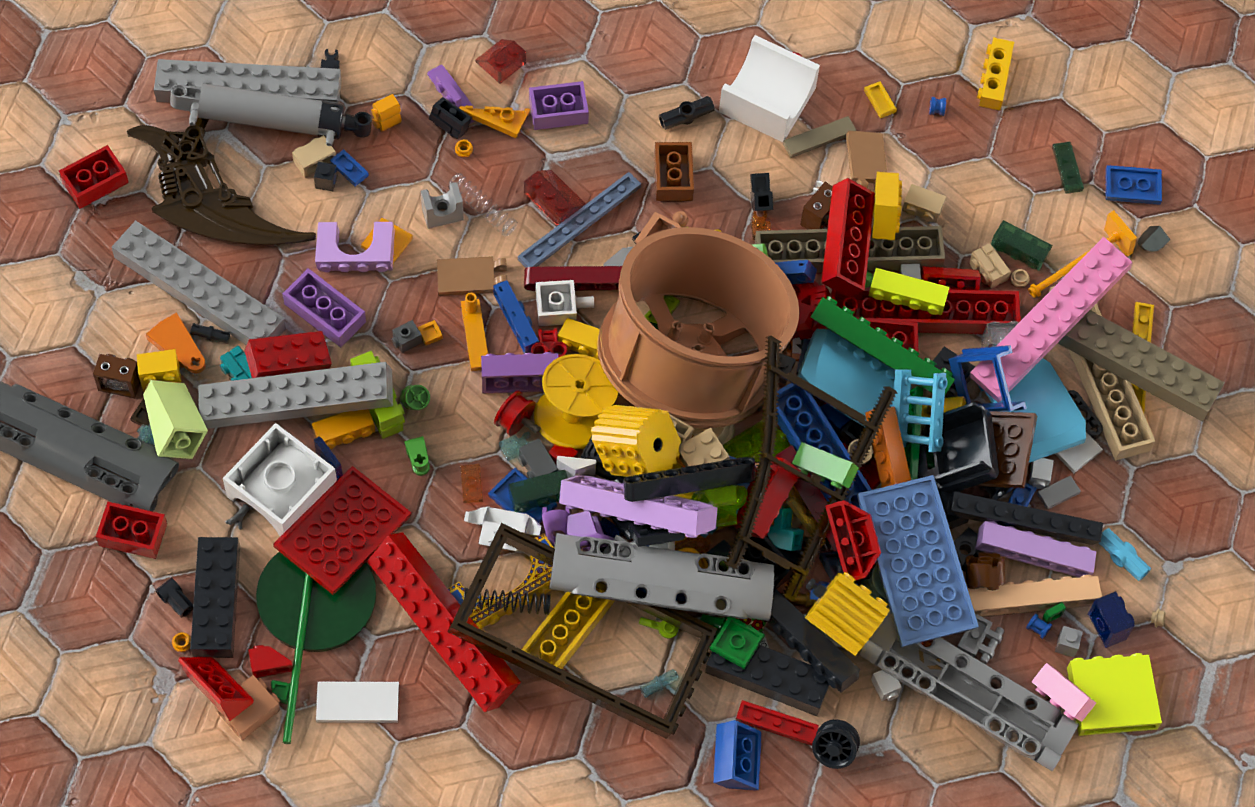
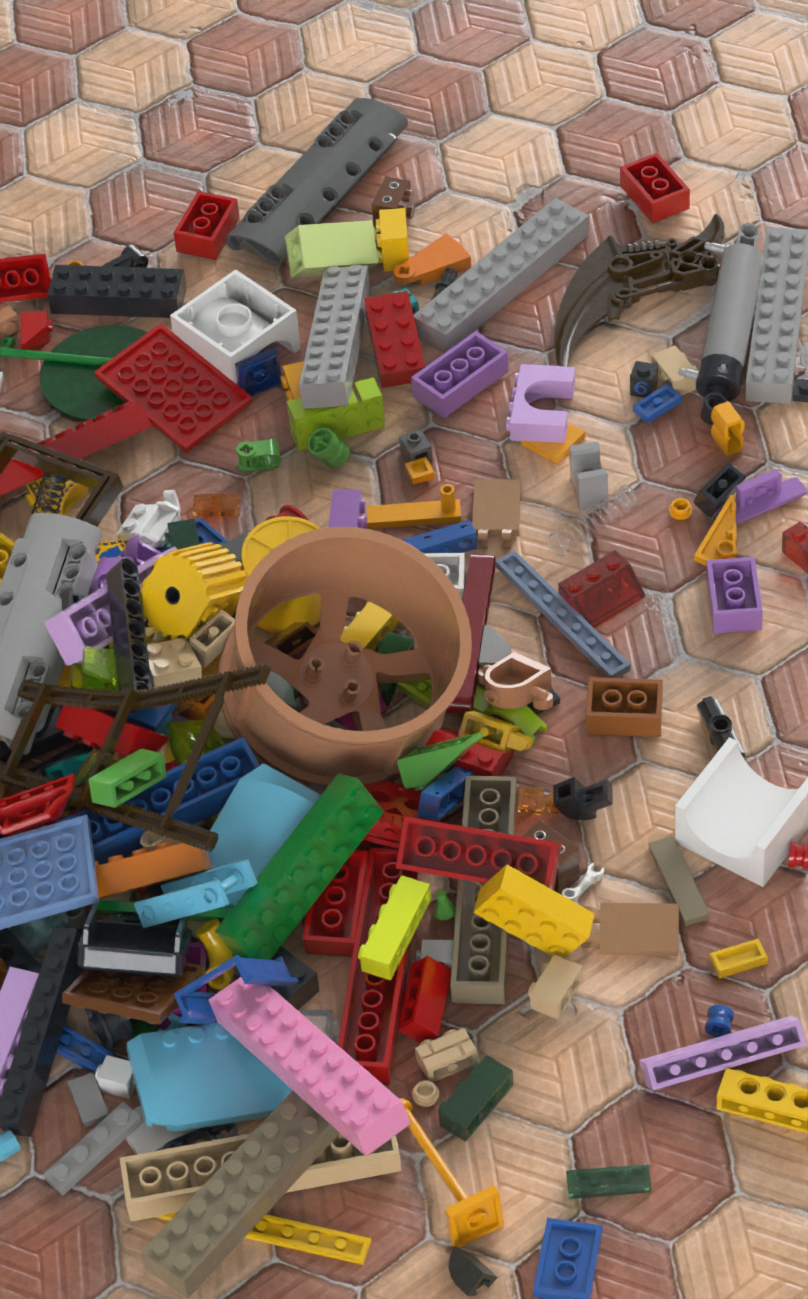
camera: 105 degrees right, 15 degrees down
none -> light grey plate [43,1102,143,1196]
none -> lavender brick [639,1016,806,1090]

